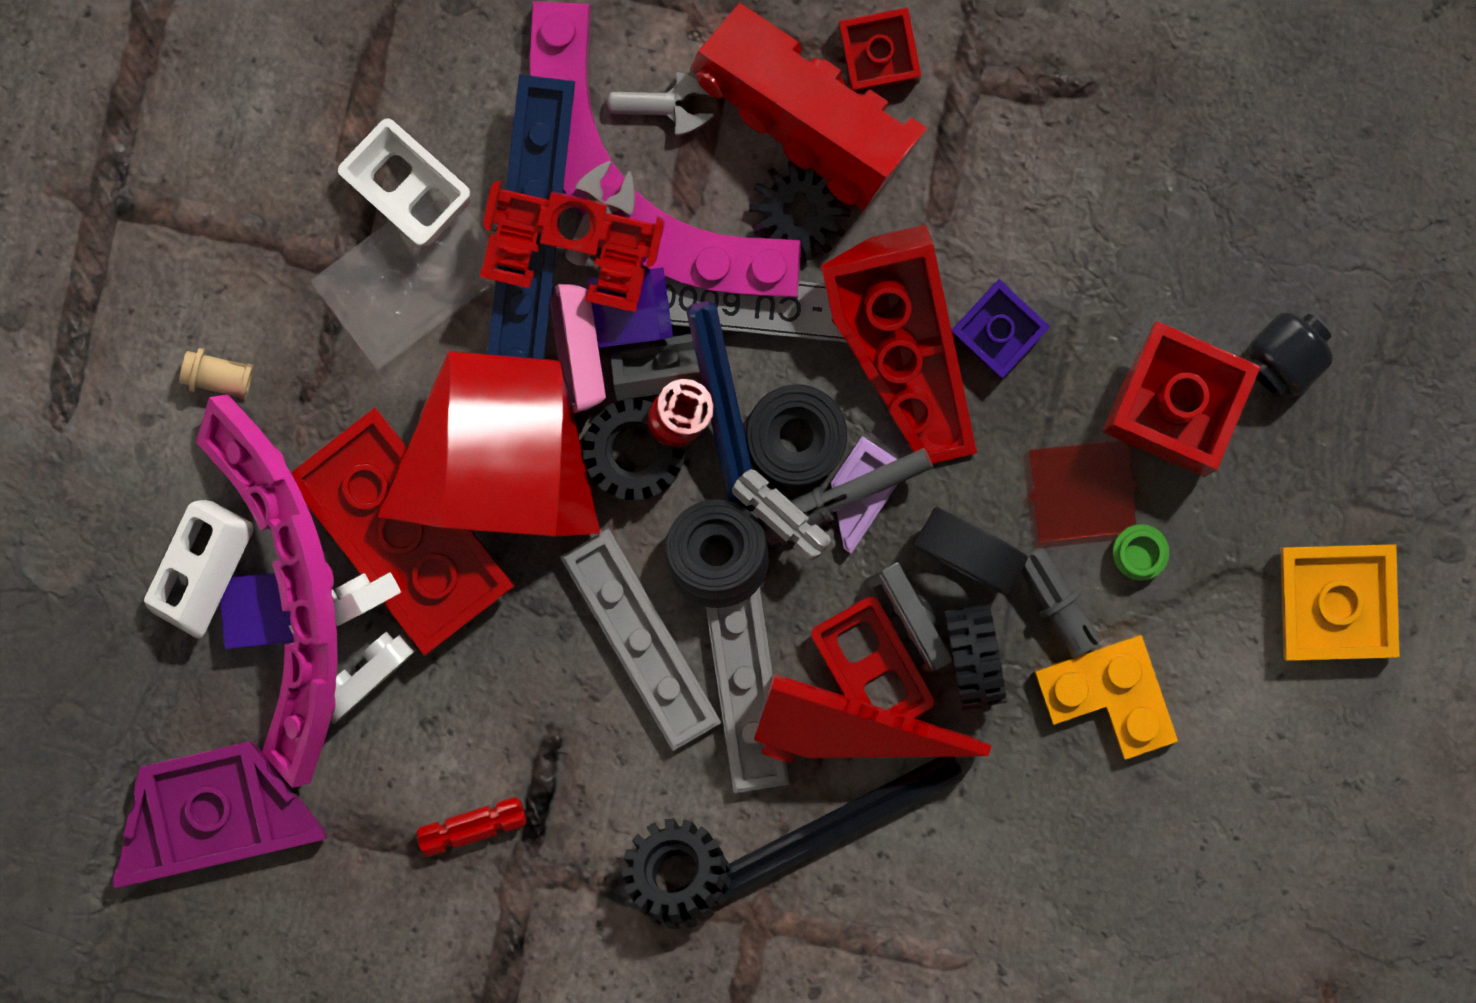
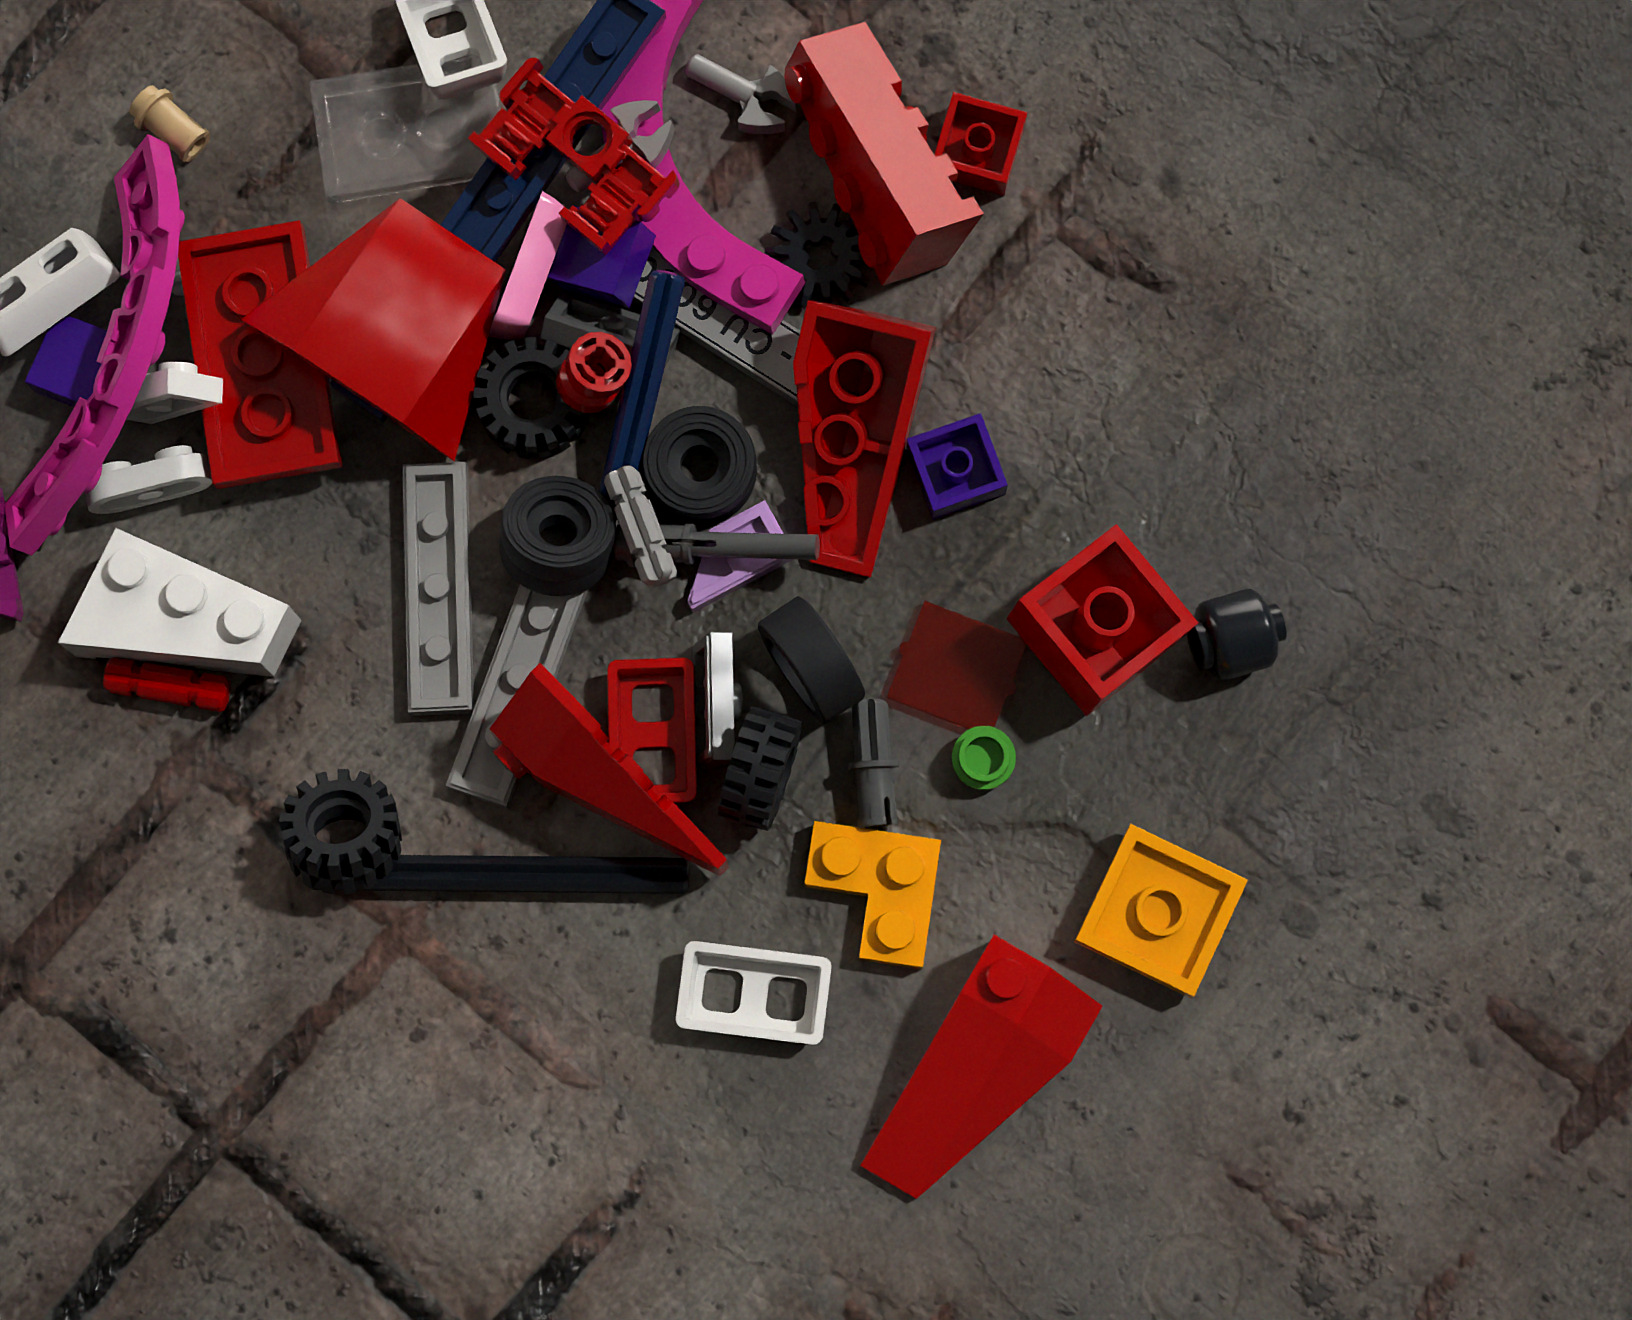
camera: 25 degrees right, 10 degrees down
none -> white wedge [58,528,301,677]
none -> white piece [676,941,832,1045]
none -> red wedge [860,934,1103,1199]

